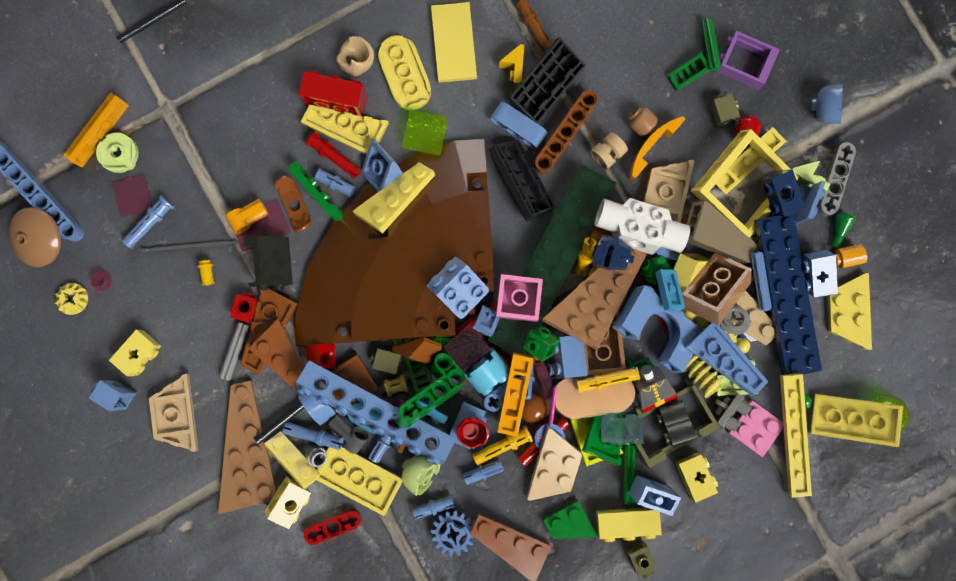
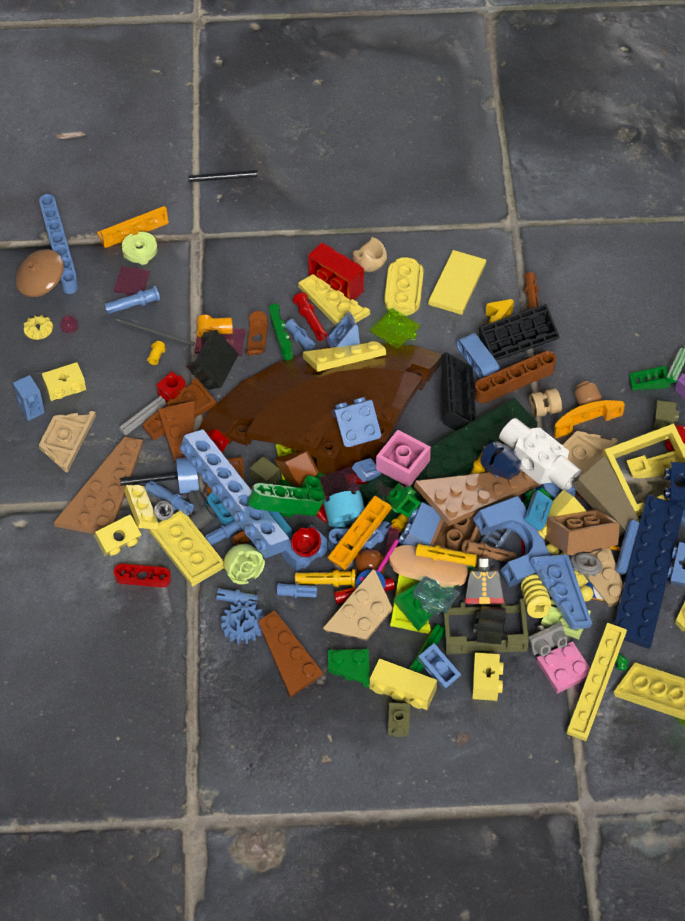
camera: 30 degrees right, 30 degrees down
none -> medium nougat pin [462,540,517,563]

